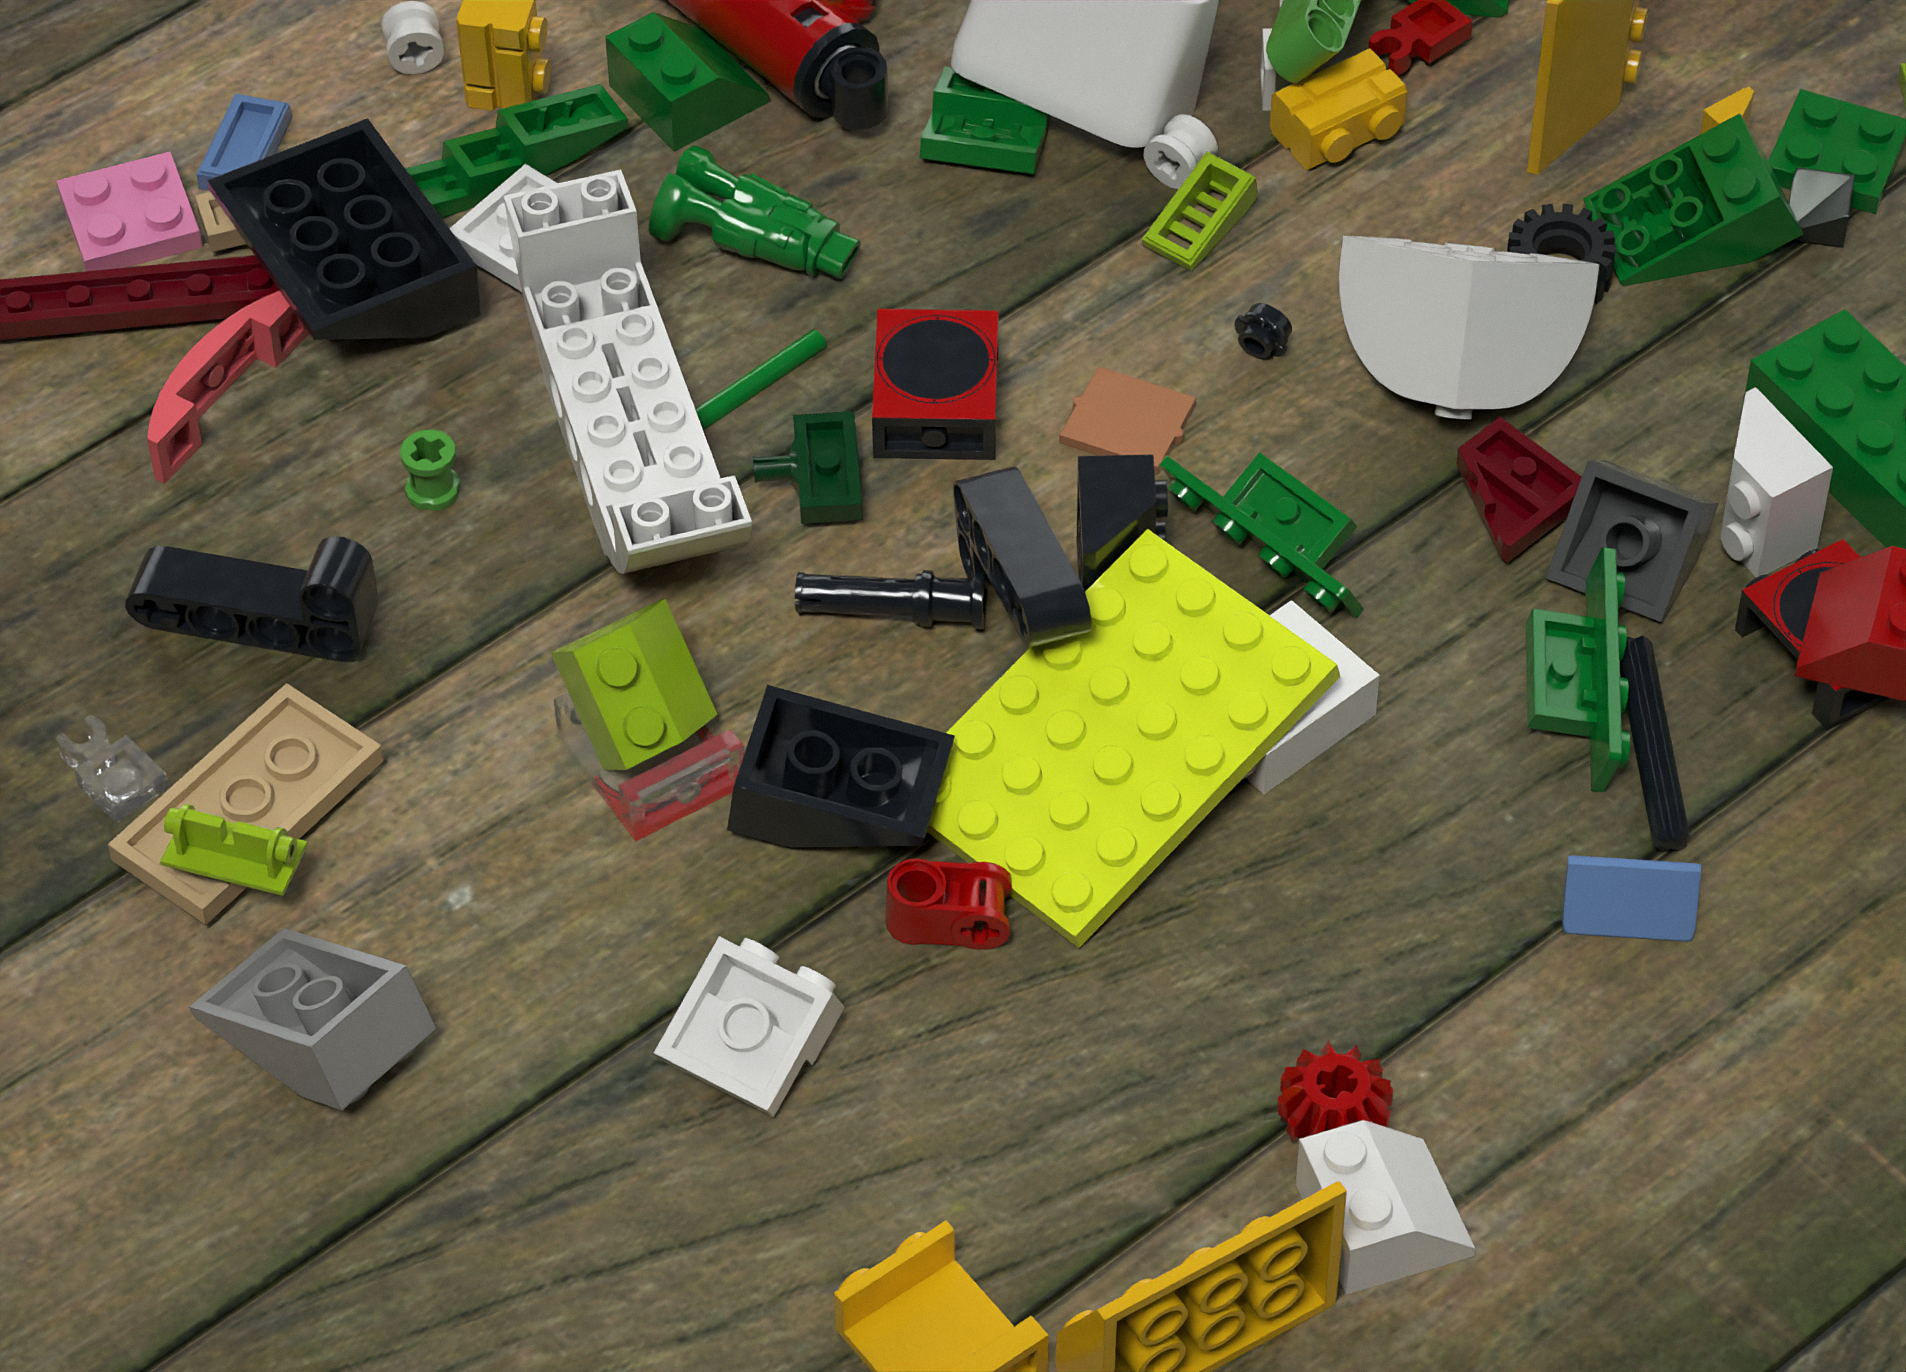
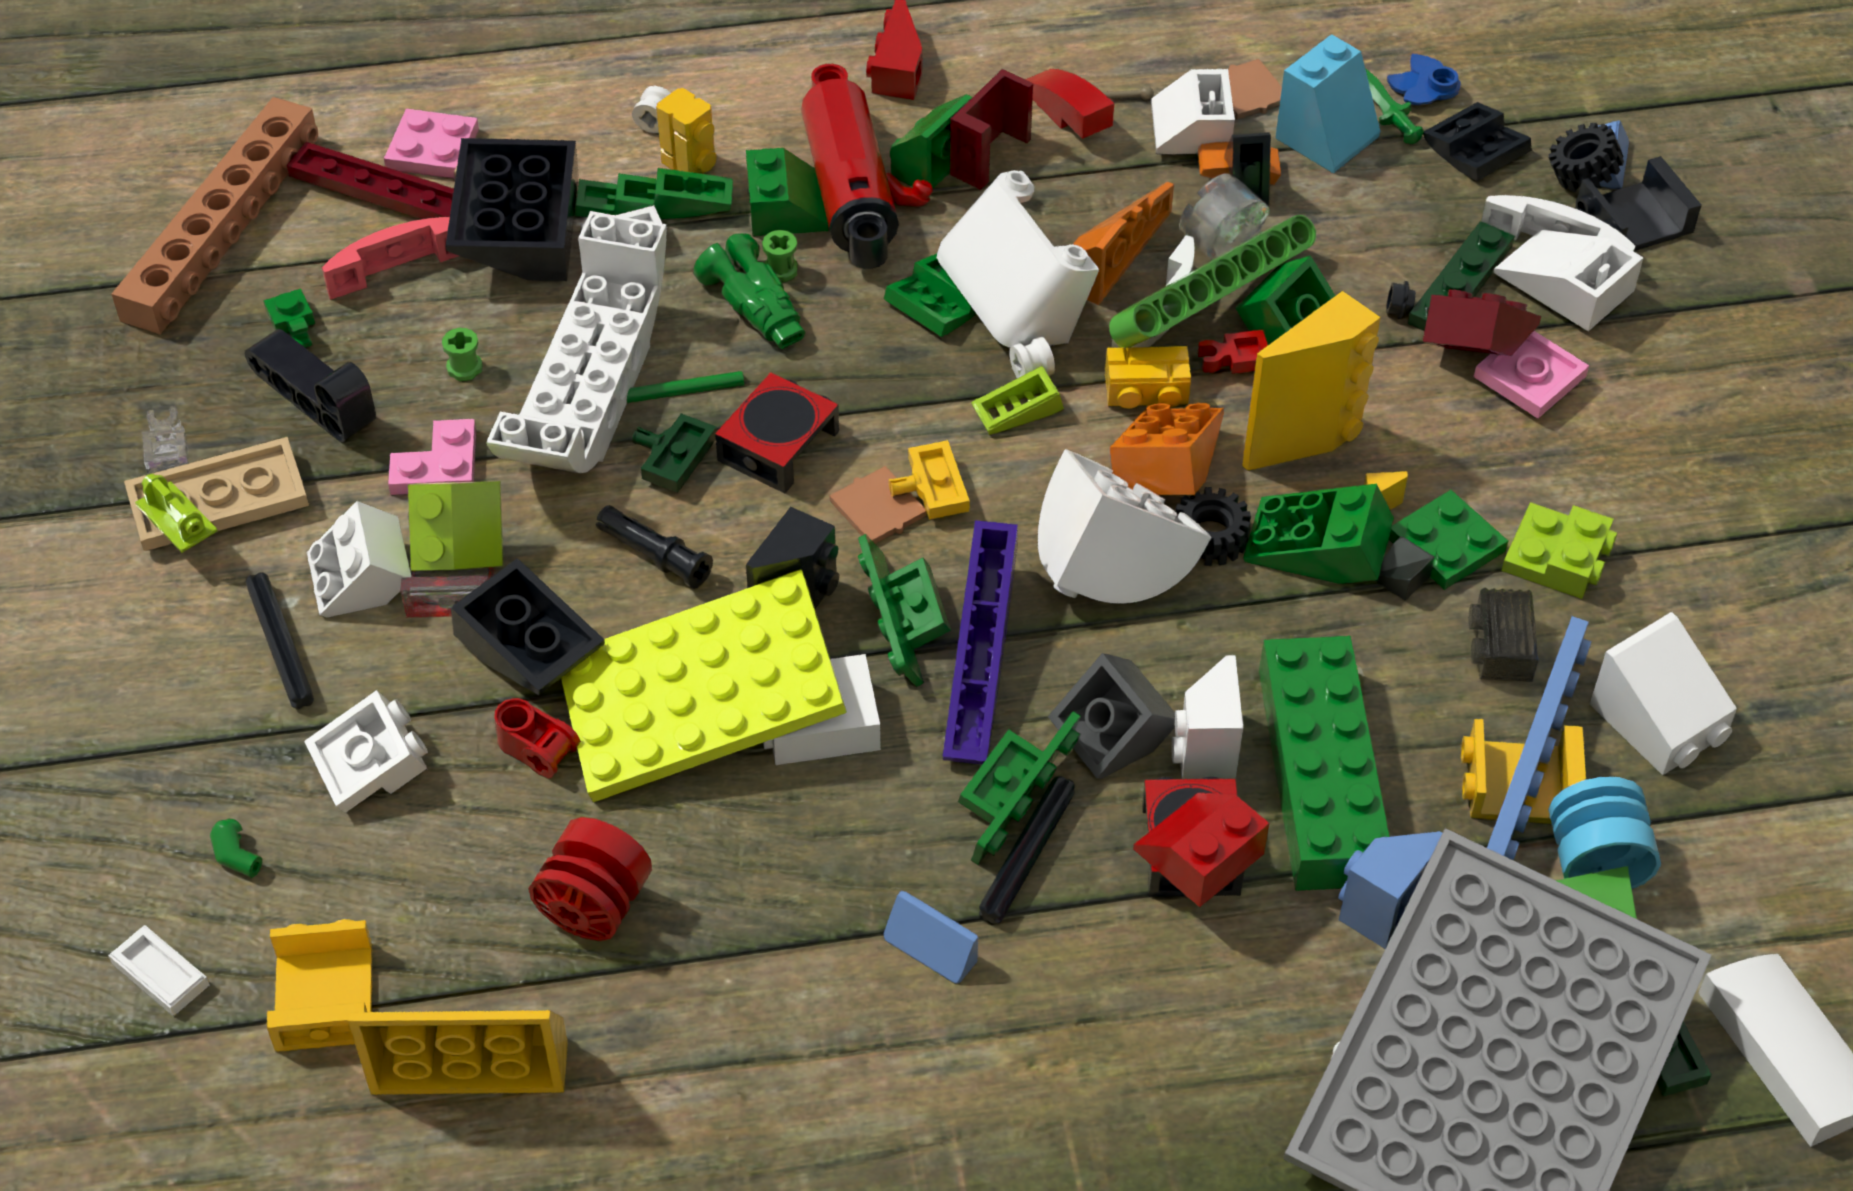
camera: 30 degrees right, 0 degrees up
light grey slope [189,928,436,1110] -> none
medium blue tile [196,94,292,190] -> none
black beam [953,466,1091,648] -> none
black plate [1234,303,1292,359] -> none
red gear [1277,1040,1393,1142] -> none
white slope [1296,1120,1476,1295] -> none
dark red wing [1456,417,1582,563] -> none
none -> green arm [210,818,262,878]
none -> black axle [245,572,314,709]
none -> green plate [263,289,315,347]
none -> white slope [307,501,412,618]
none -> bright pink plate [388,419,476,495]
none -> red wheel [528,817,652,941]
none -> bright green bush [762,230,798,282]
none -> yellow plate [888,440,970,520]
none -> dark purple slope [942,520,1018,764]
none -> orange slope [1110,403,1224,495]

